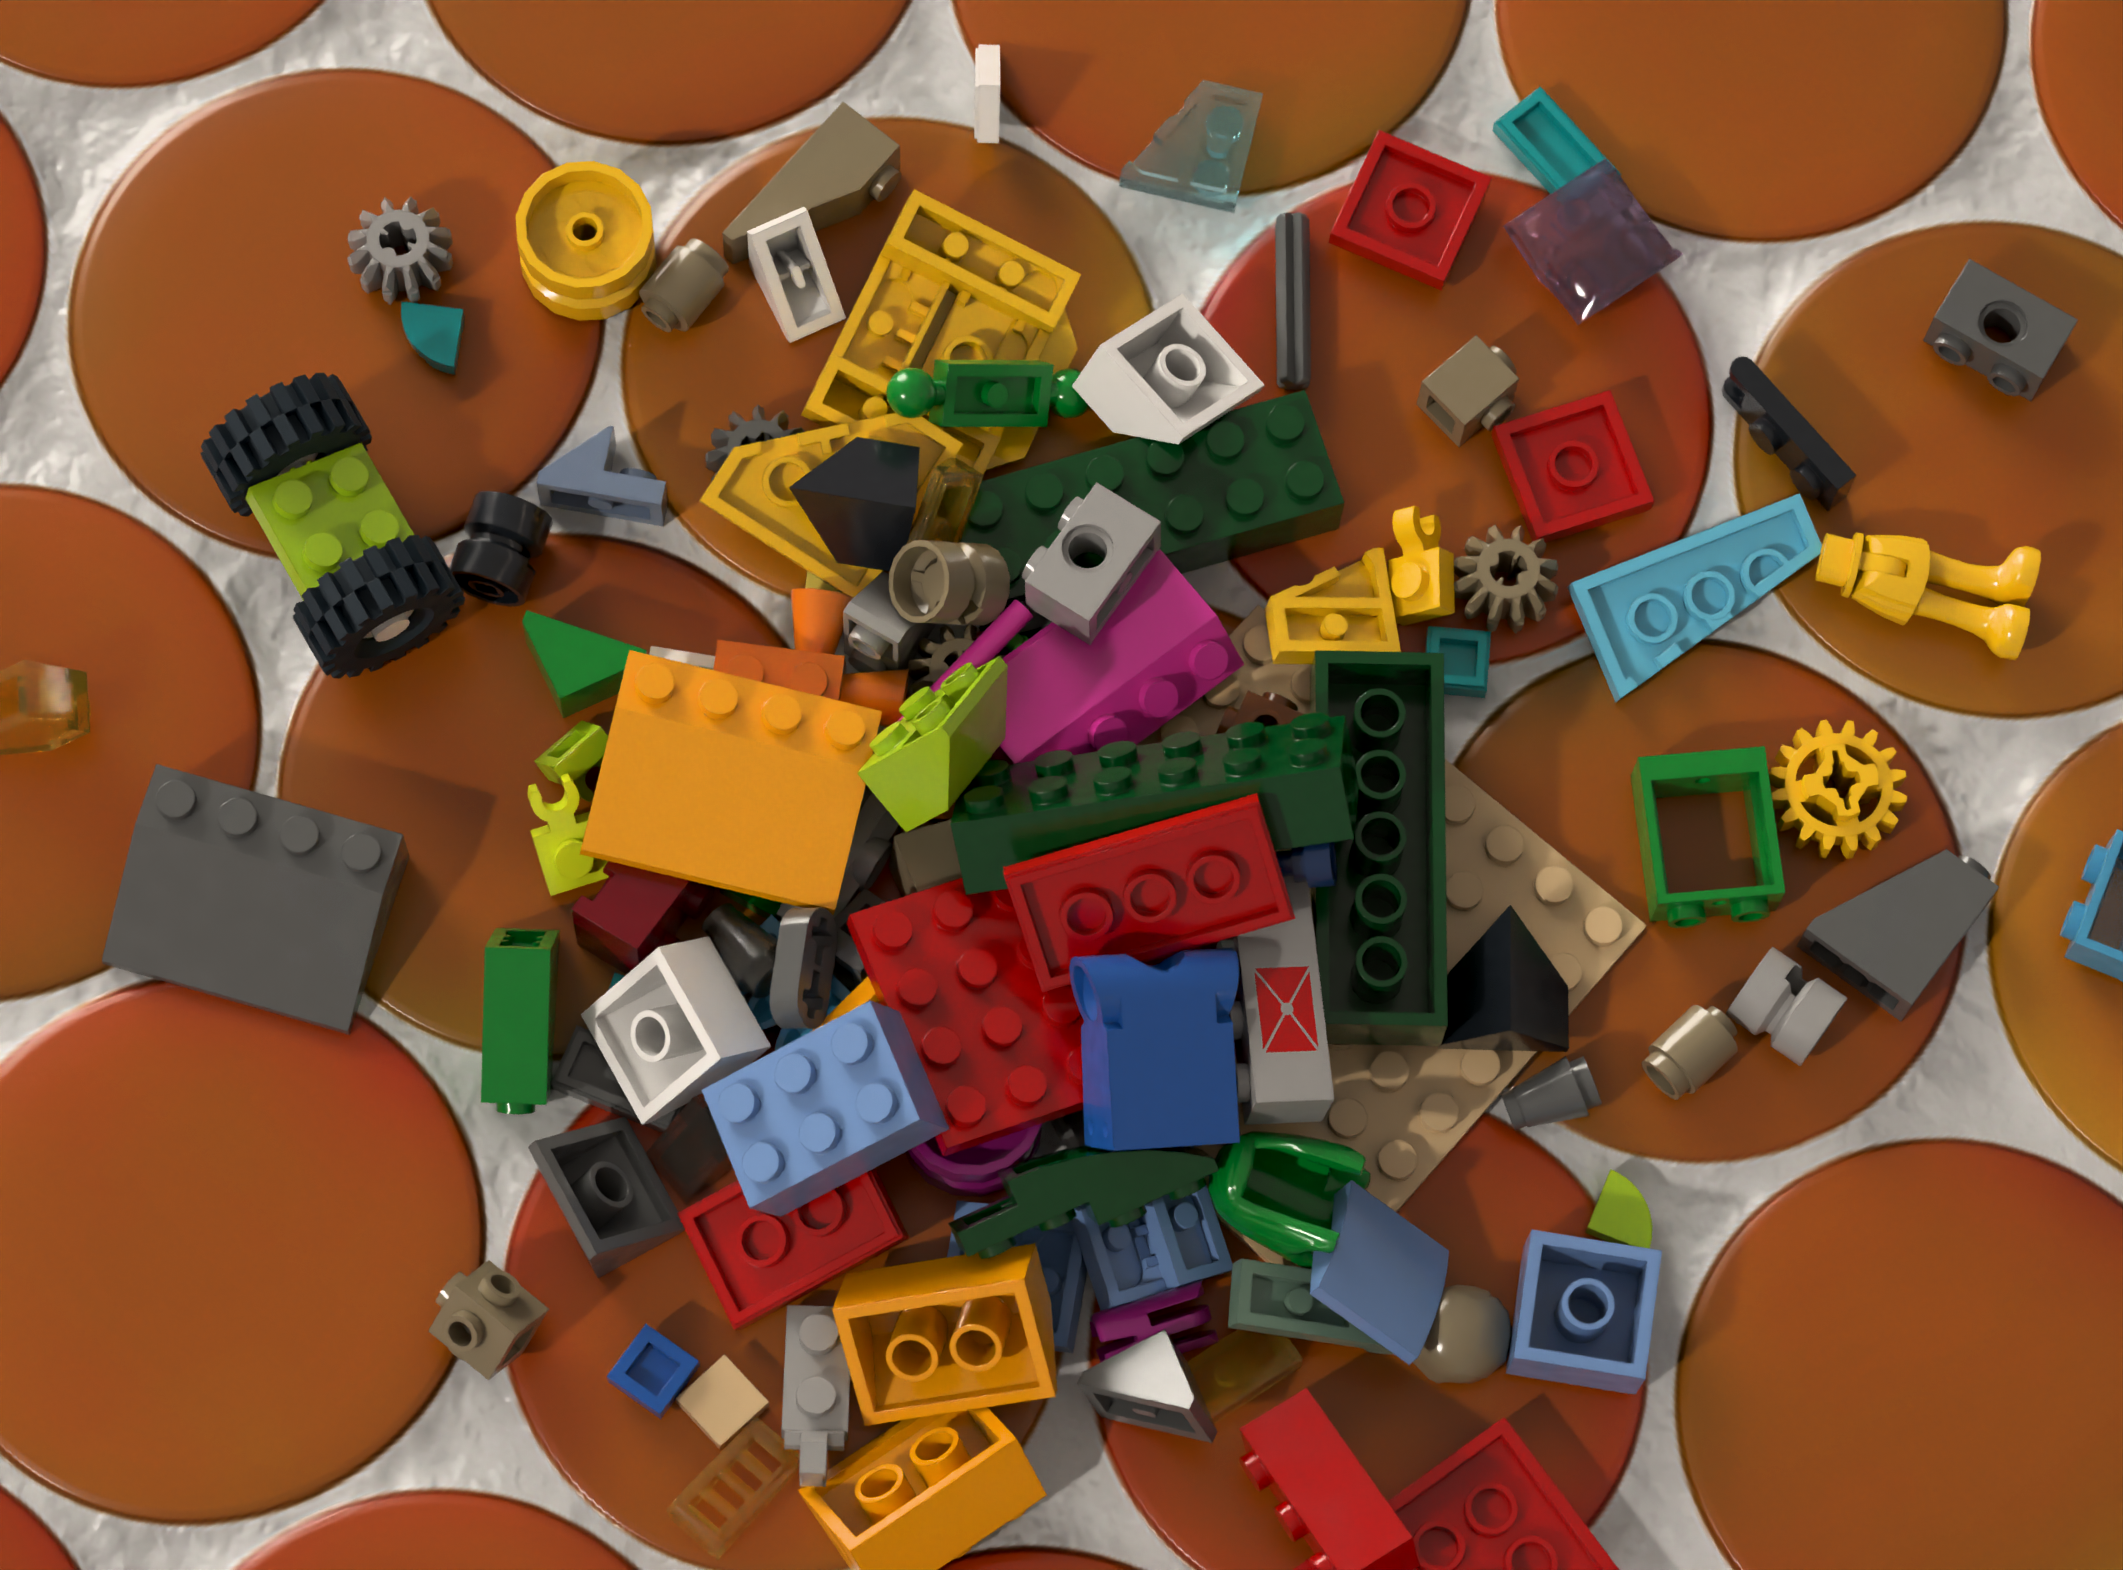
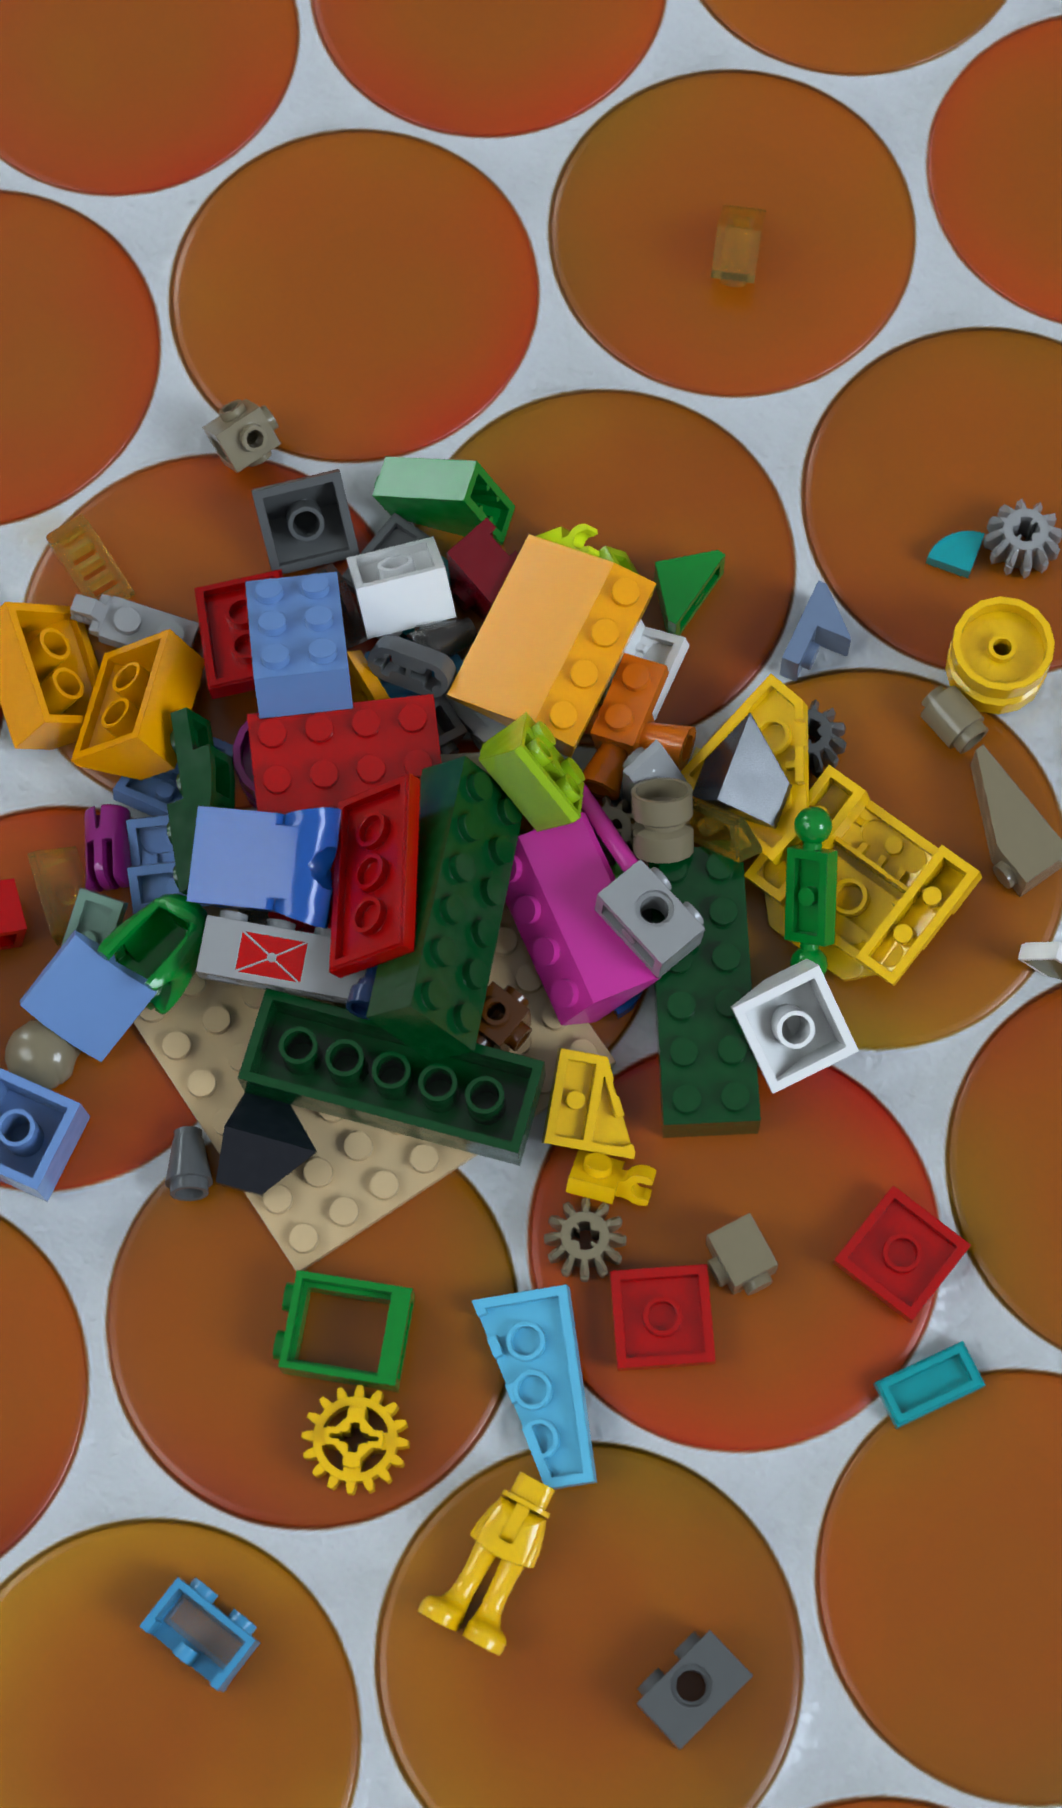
camera: 115 degrees right, 0 degrees up
dark grey slope [102,764,409,1035] -> none
black plate [200,373,465,679] -> none
black wheel [449,491,553,607] -> none
blue plate [607,1324,700,1419] -> none
tan tile [676,1354,769,1451] -> none
white slope [747,207,846,343] -> none
dark grey slope [1077,1329,1218,1443] -> none
clear light blue wing [1119,80,1263,213] -> none
dark grey axle [1275,213,1311,390] -> none
teal tile [1425,626,1491,698] -> none
slope [1503,159,1683,325] -> none
lime tile [1585,1169,1653,1249] -> none
dark tan brick [1642,1005,1738,1100] -> none
black hinge [1722,357,1856,511] -> none
light grey wheel [1725,947,1848,1066] -> none
dark grey slope [1797,849,1999,1021] -> none

